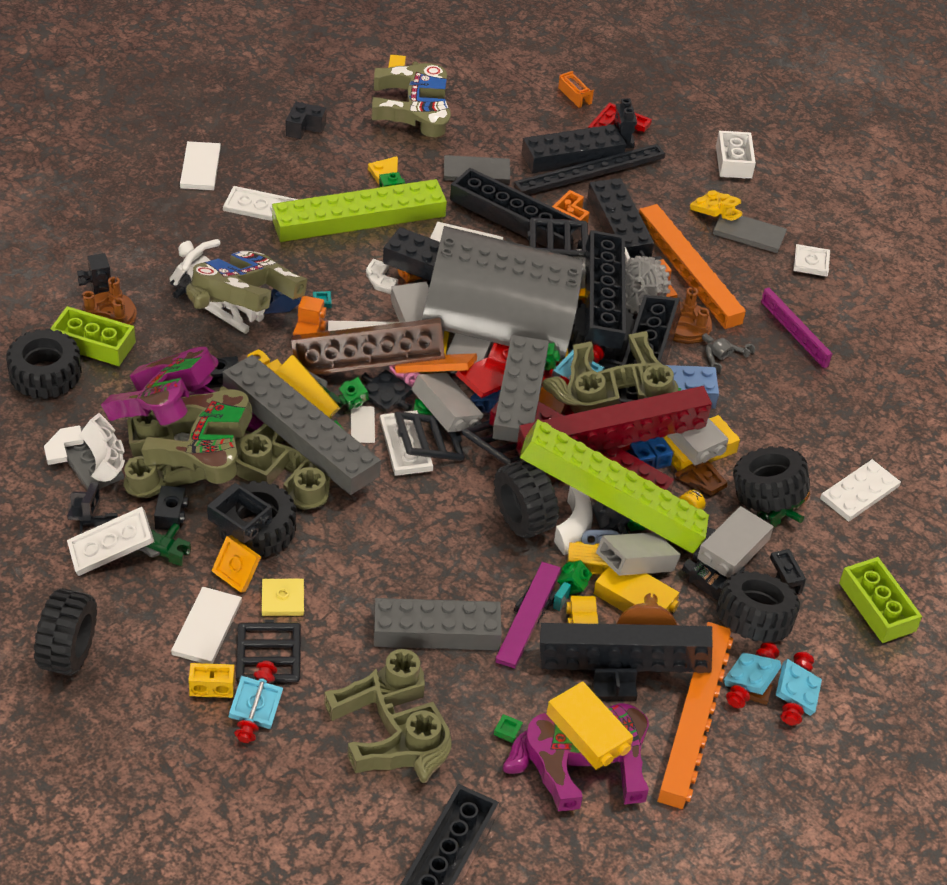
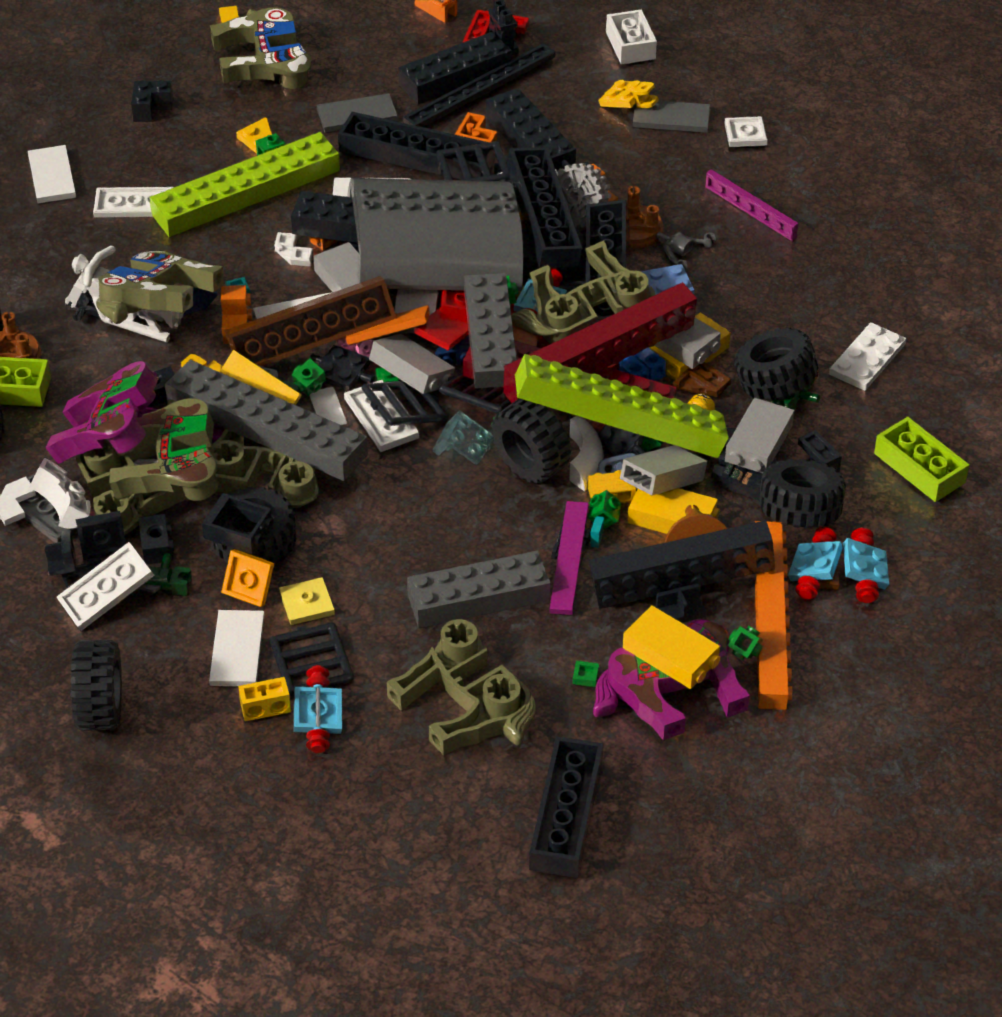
camera: 10 degrees left, 0 degrees up
yellow brick [566,596,598,624] -> none
orange brick [639,204,746,329] -> none
none -> black plate [75,511,126,560]
none -> clear light blue bracket [432,410,493,465]
none -> green brick [728,625,763,660]

